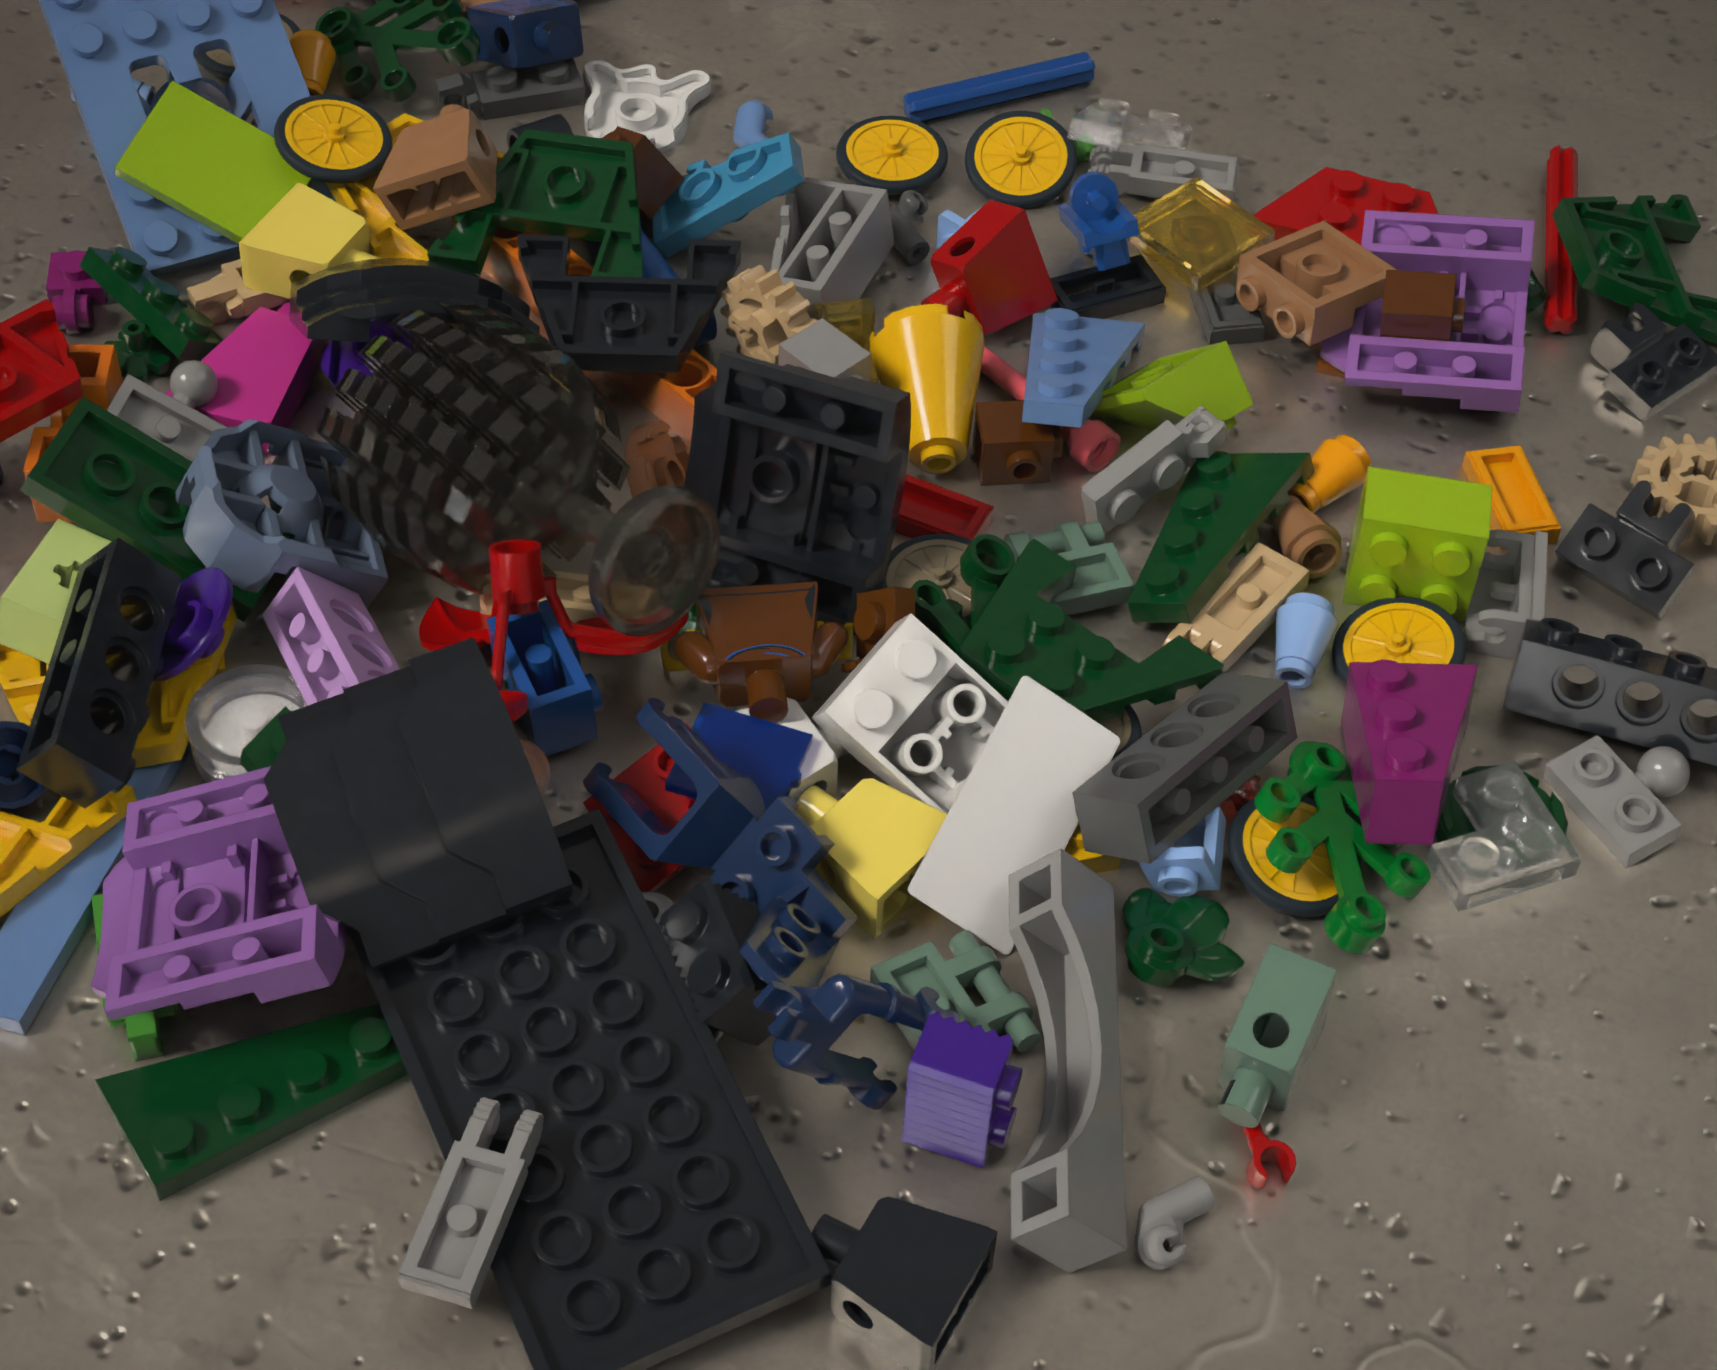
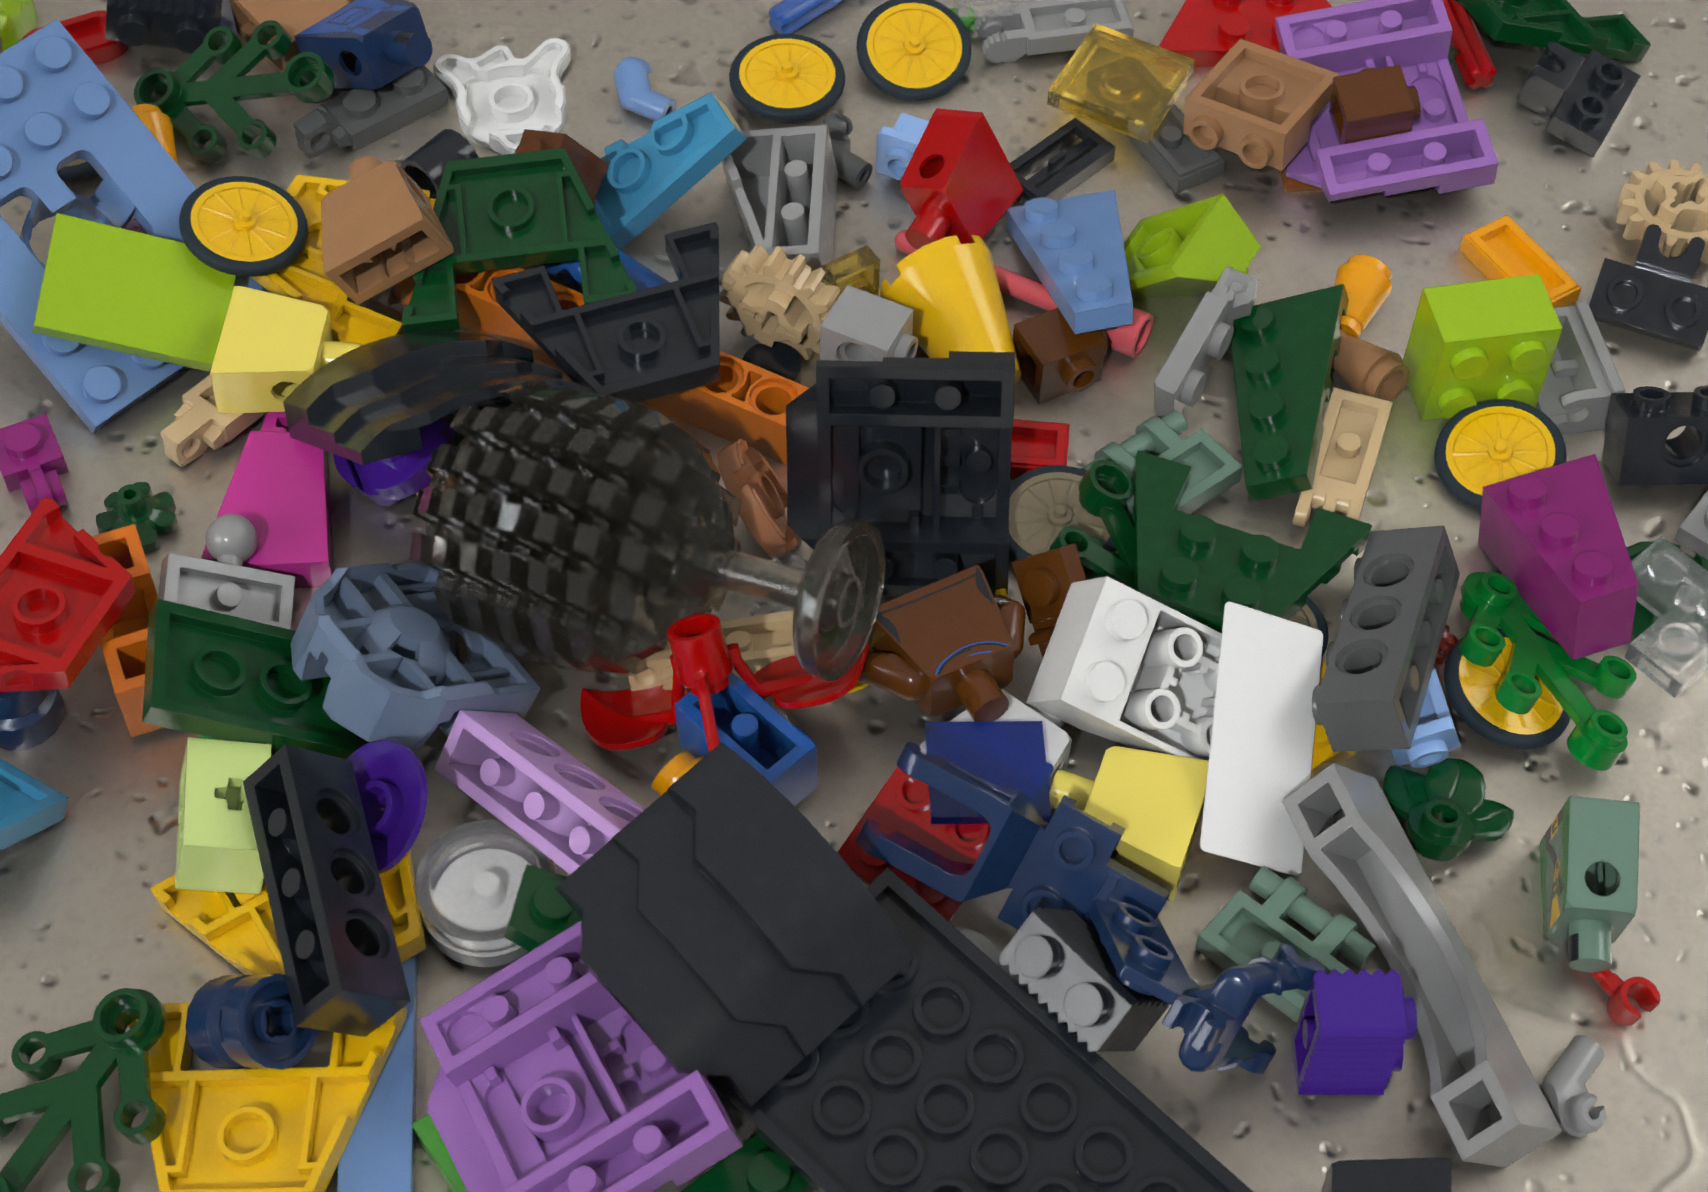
camera: 20 degrees left, 5 degrees up
dark green plate [79,247,223,361] -> none
blue hips [1058,171,1139,271] -> none
light blue cone [1274,593,1338,689] -> none

